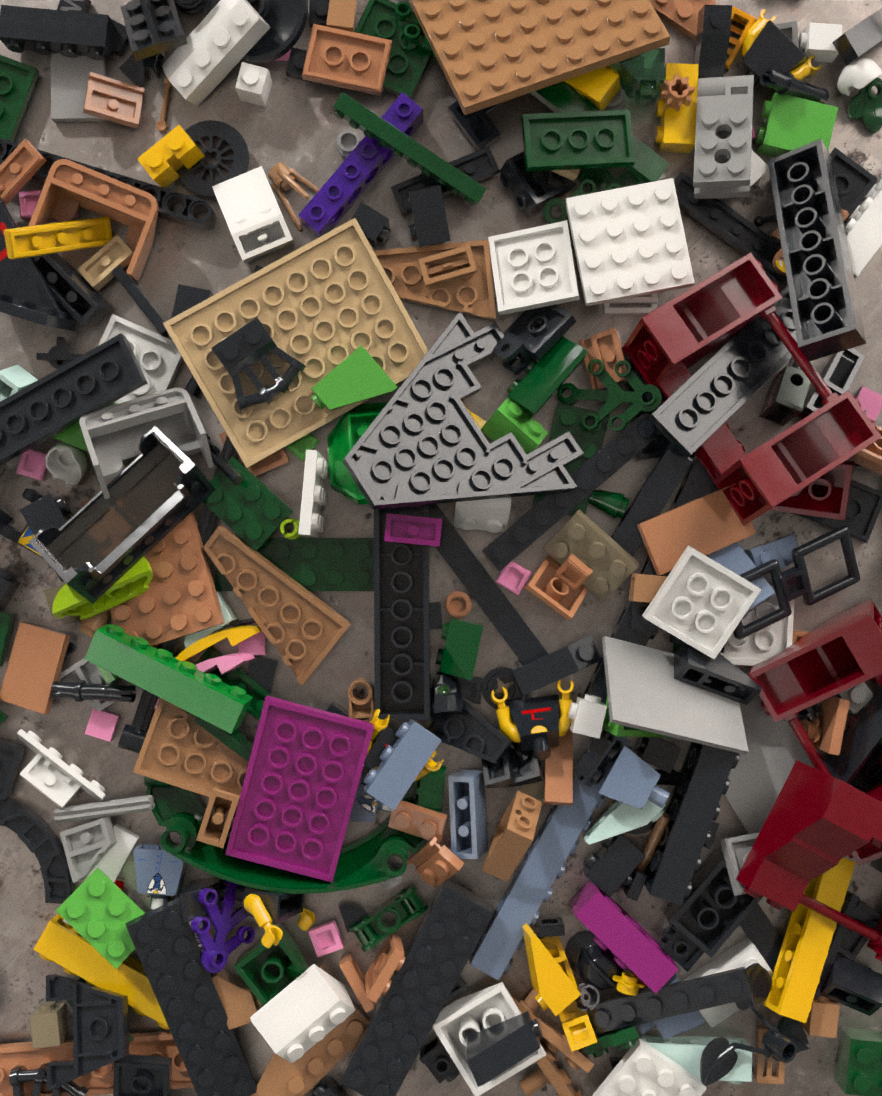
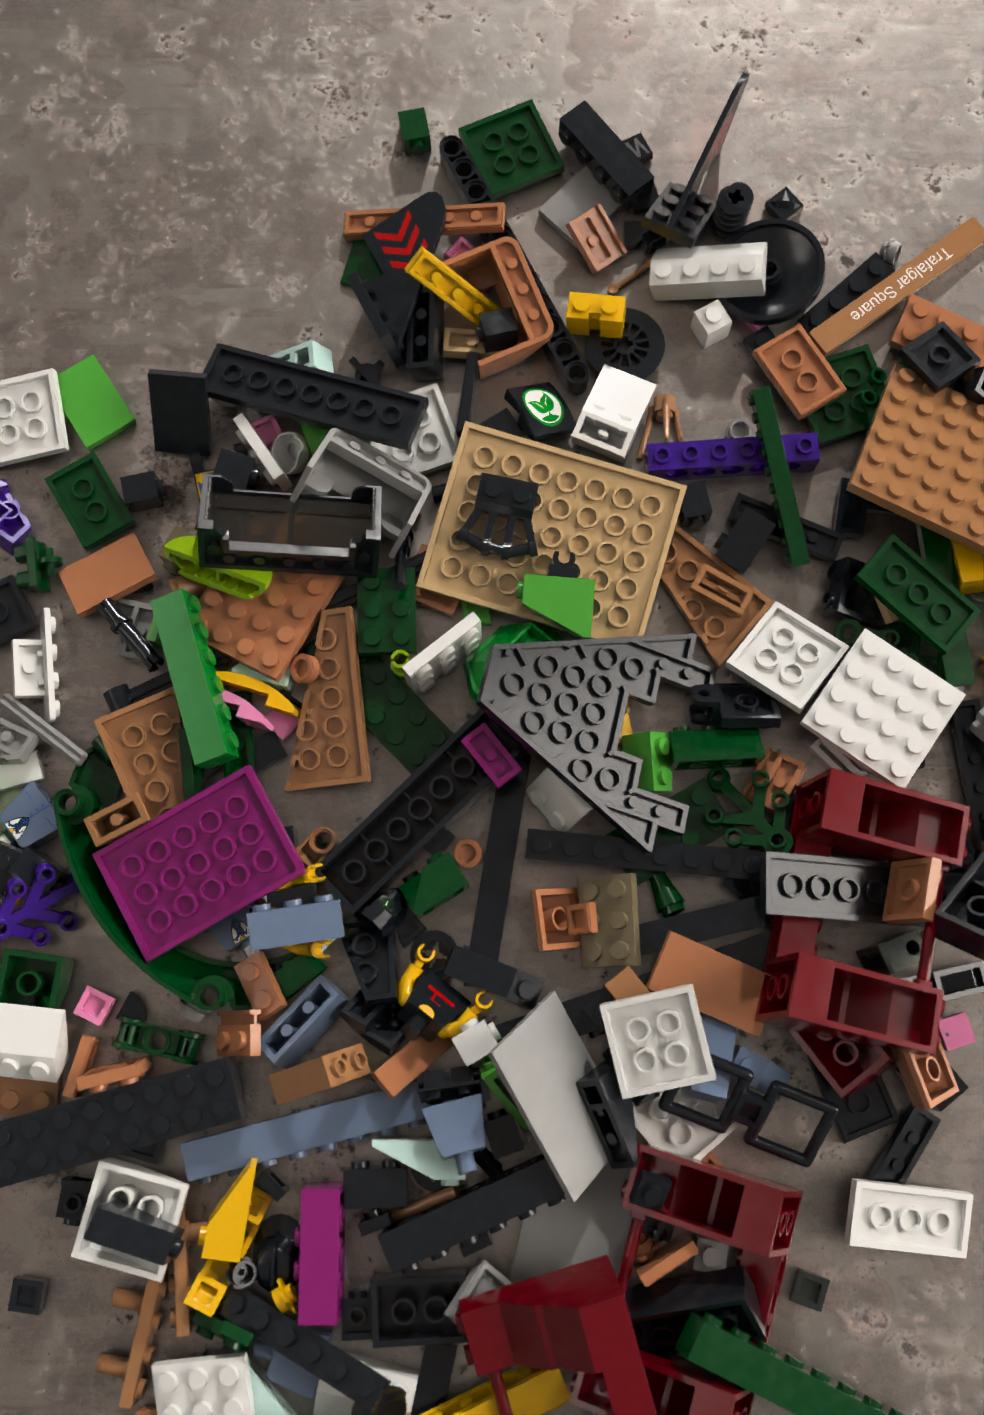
camera: 45 degrees right, 10 degrees down
bright pink tile [85,708,121,742] -> none
torso [235,885,316,948] -> none
bright pink tile [495,561,532,596] -> none
none -> white plate [233,413,293,492]
none -> nougat tile [290,654,320,684]
none -> black brick [475,307,518,353]
none -> slope [504,382,576,441]
none -> black tile [547,551,579,578]
none -> black plate [629,1169,673,1211]
none -> nougat plate [882,857,942,924]

